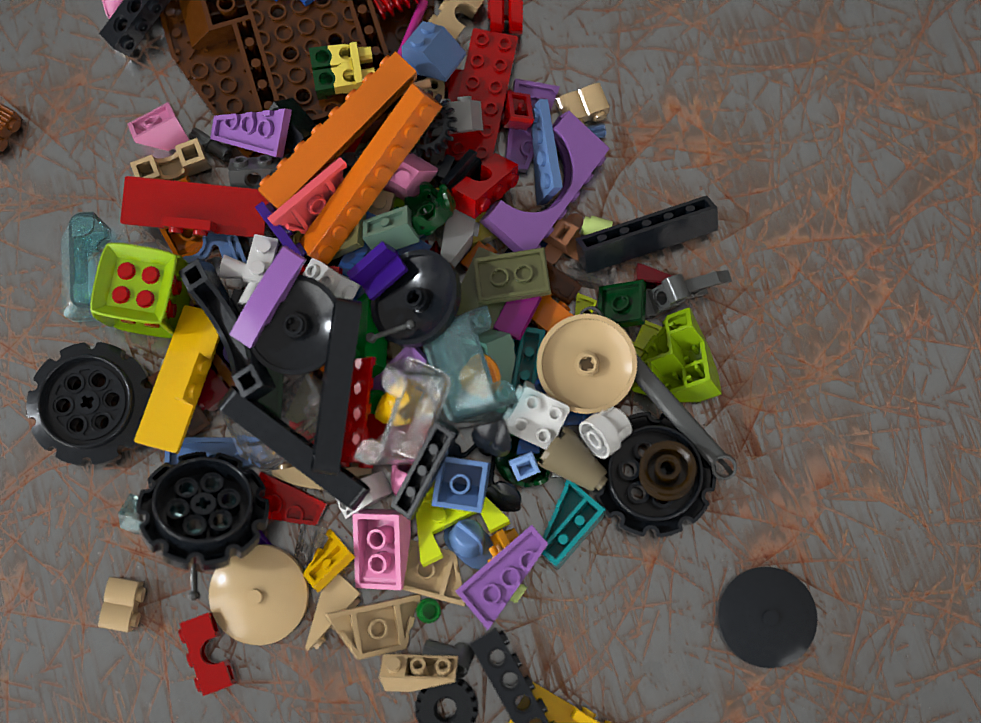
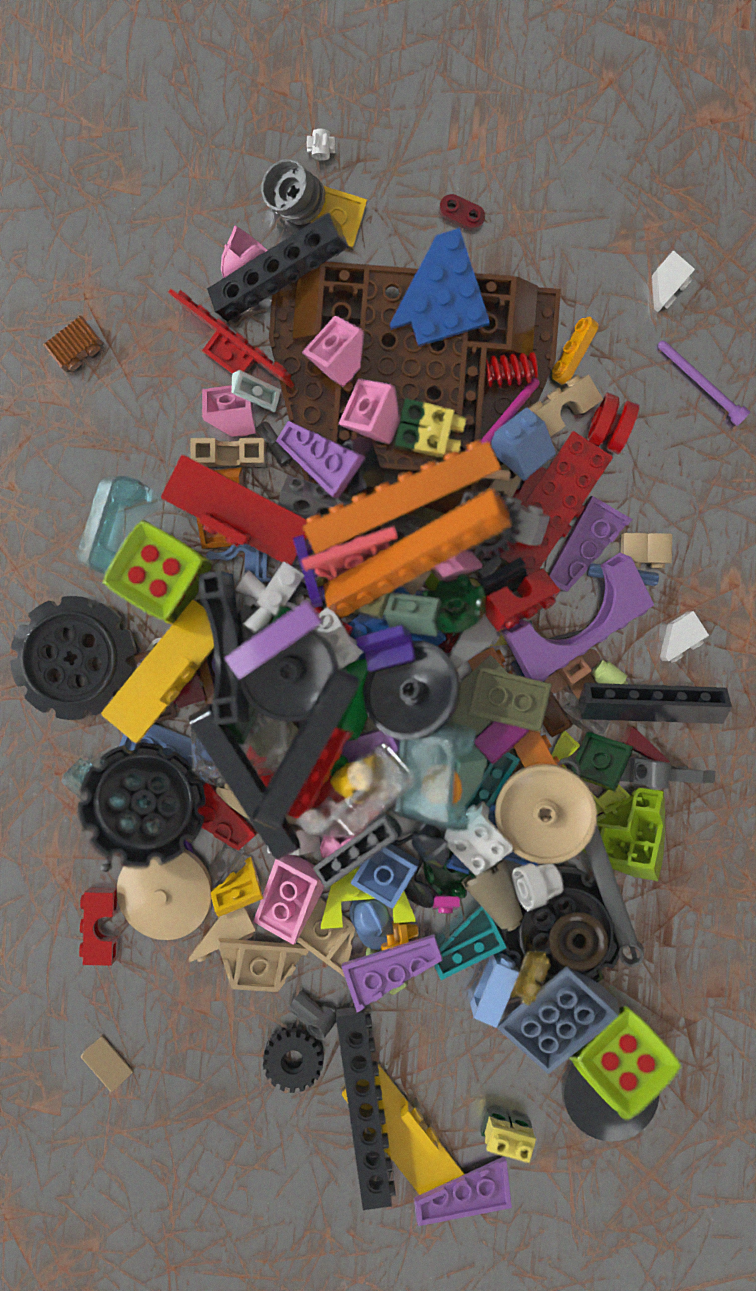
camera: 20 degrees right, 10 degrees up
tan brick [98,576,146,632] -> none
dark grey hinge [366,320,416,343] -> none
tan slope [379,654,458,692] -> none
green plate [416,598,441,624] -> none
red slope [503,91,534,131] -> none
light blue slope [509,451,541,481] -> none
medium blue wing [532,99,563,206] -> none
none -> red bracket [168,289,295,389]
none -> light aqua slope [232,370,281,412]
none -> bright pink slope [302,316,363,386]
none -> bright pink slope [339,379,400,444]
none -> dark pink plate [432,896,460,914]
none -> light blue window [470,951,520,1028]
none -> light yellow hips [480,1109,536,1163]
none -> sand blue slope [497,966,620,1074]
none -> clear yellow hinge [510,952,550,1005]
none -> lime piece [569,1006,682,1120]
none -> white slope [660,611,709,663]

